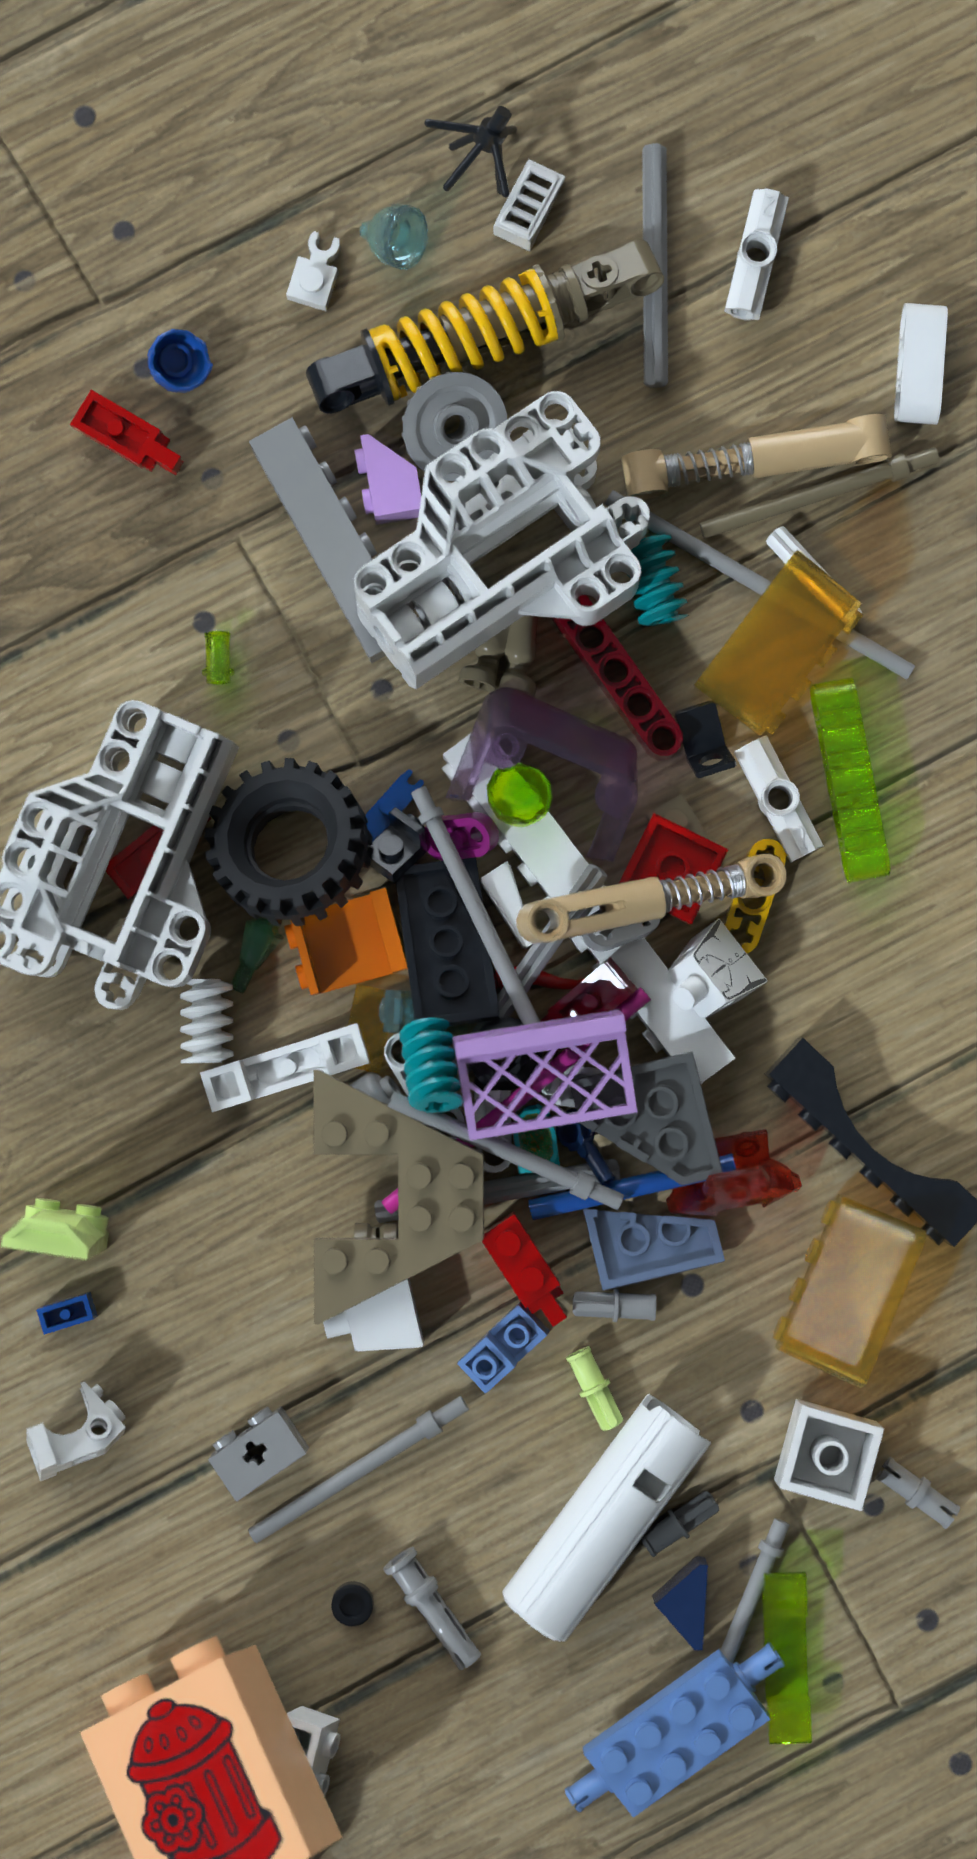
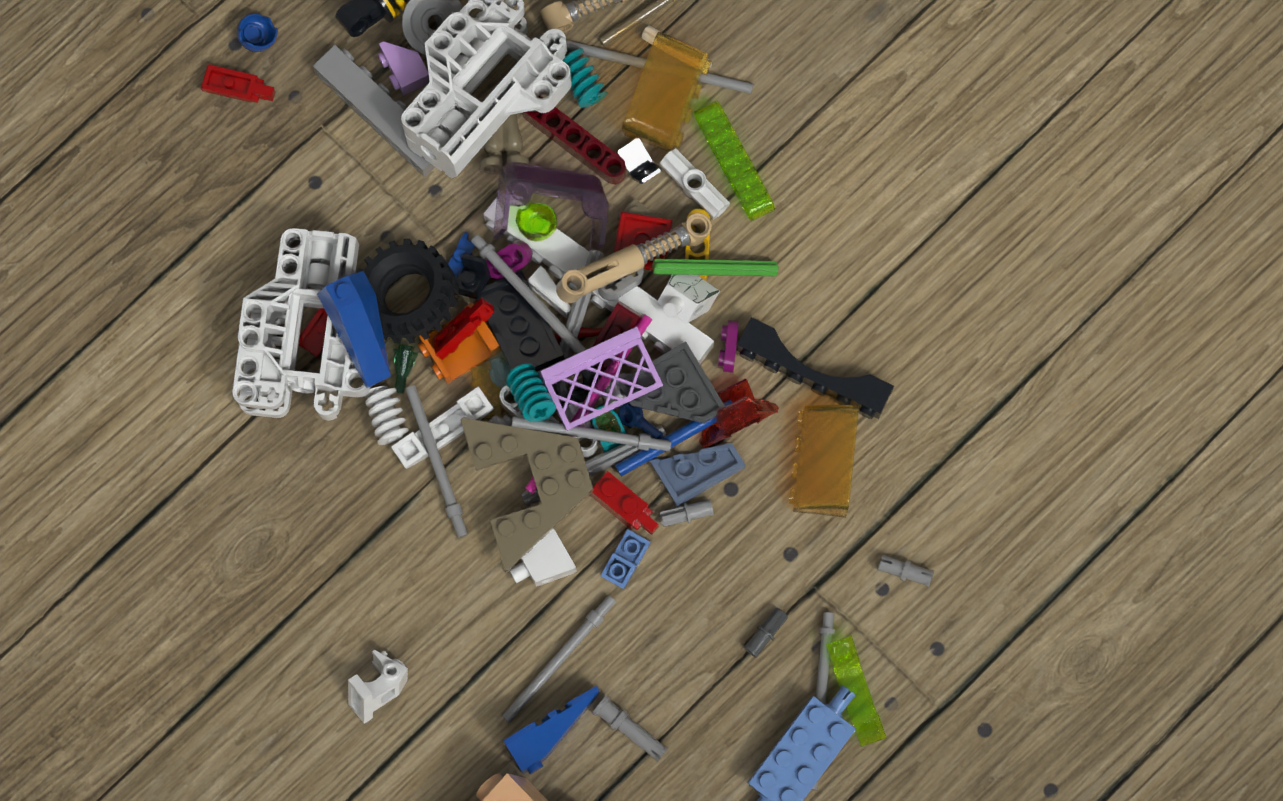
camera: 15 degrees left, 10 degrees down
yellowish green slope [1,1198,109,1260] -> none
blue piece [36,1292,98,1335] -> none
clear neon green pin [202,631,235,685] -> none
light grey brick [208,1406,309,1502] -> none
black tile [331,1581,374,1627] -> none
white piece [502,1394,712,1642] -> none
yellowish green axle [566,1346,623,1431] -> none
dark blue slope [652,1556,708,1651] -> none
white brick [774,1399,884,1511] -> none
none -> blue wedge [317,271,391,388]
none -> light grey bar [405,385,468,538]
none -> red hinge [433,298,494,360]
none -> blue wedge [503,686,600,774]
none -> bright green axle [652,259,779,277]
none -> magenta plate [718,320,739,373]

